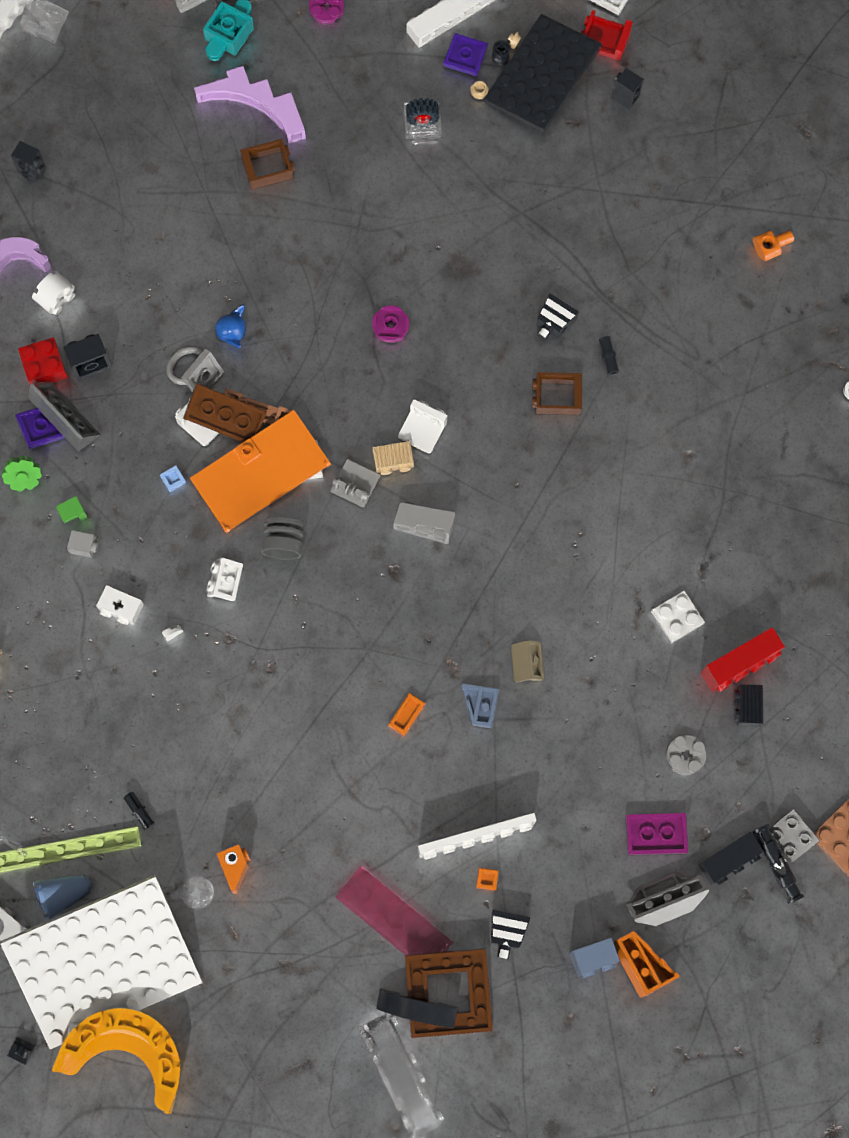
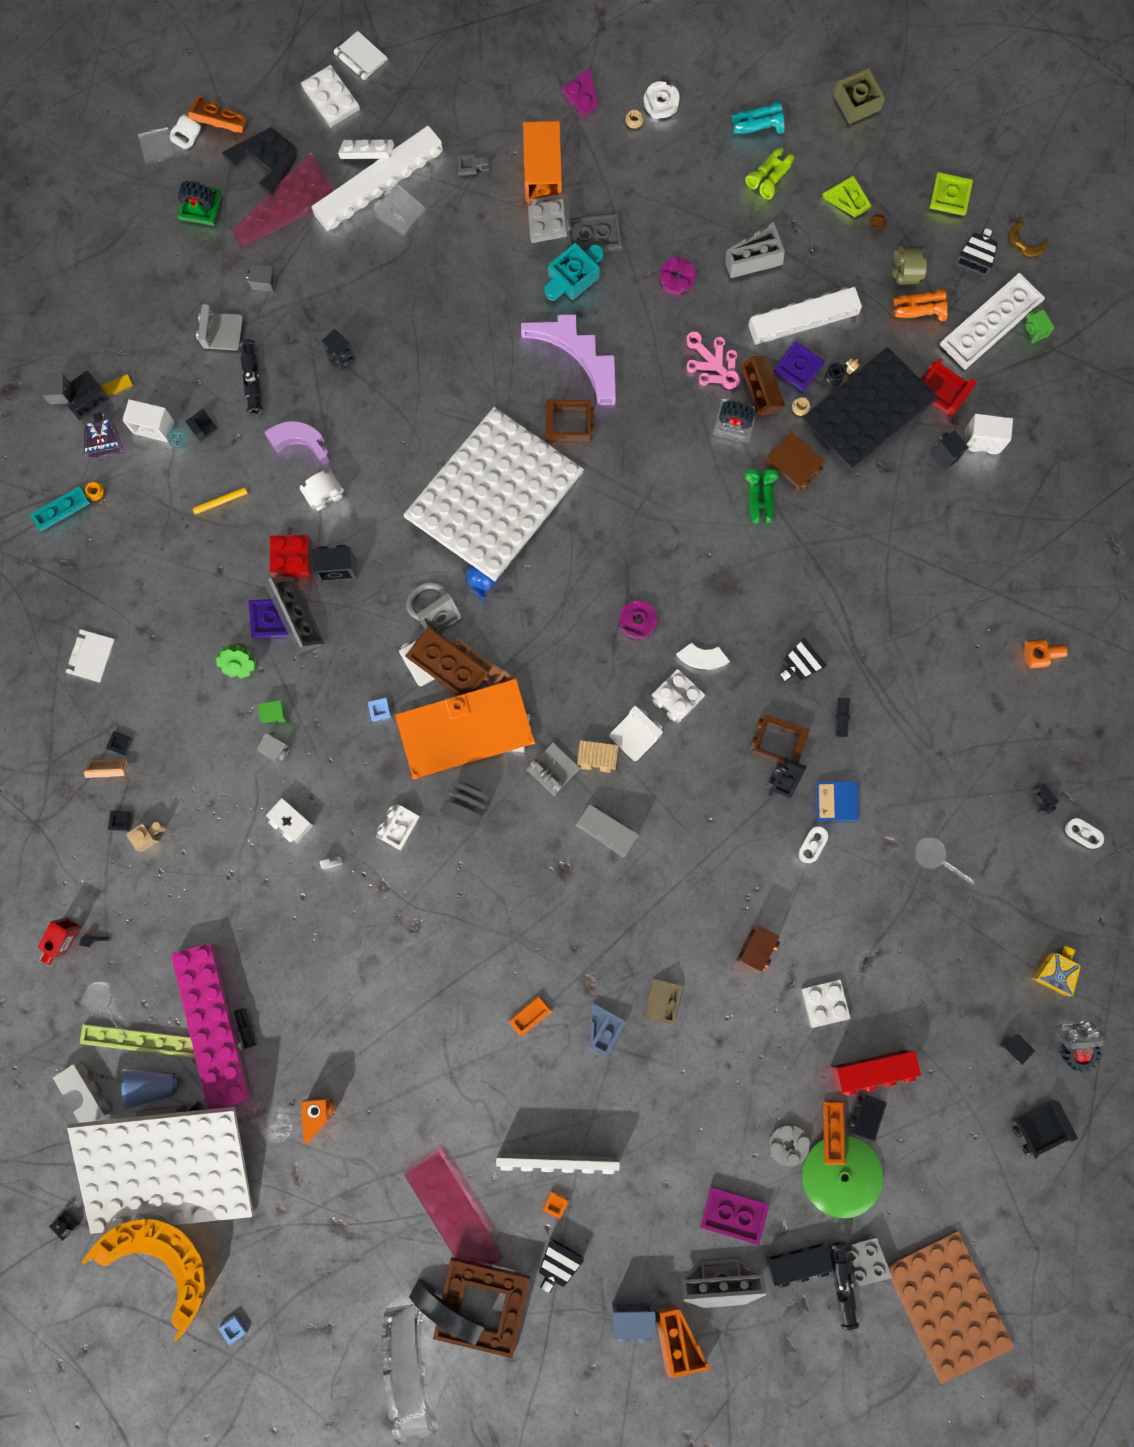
camera: 20 degrees right, 5 degrees up
none -> dark pink brick [171,943,252,1109]
none -> light blue tile [218,1314,248,1345]
none -> white plate [404,407,584,581]
none -> white plate [651,669,705,723]
none -> white tile [676,643,730,670]
none -> bright pink plant [686,332,740,389]
none -> copper brick [736,925,780,972]
none -> reddish brown brick [741,356,785,415]
none -> green piece [744,470,779,524]
none -> reddish brown panel [764,431,825,492]
none -> black bracket [767,757,807,799]
none -> white plate [798,827,828,863]
none -> bright green dish [801,1134,883,1218]
none -> blue slope [816,782,859,821]
none -> orange tile [823,1101,845,1165]
none -> clear piece [914,838,975,885]
none -> white brick [964,414,1013,454]
none -> black bracket [1033,784,1060,815]

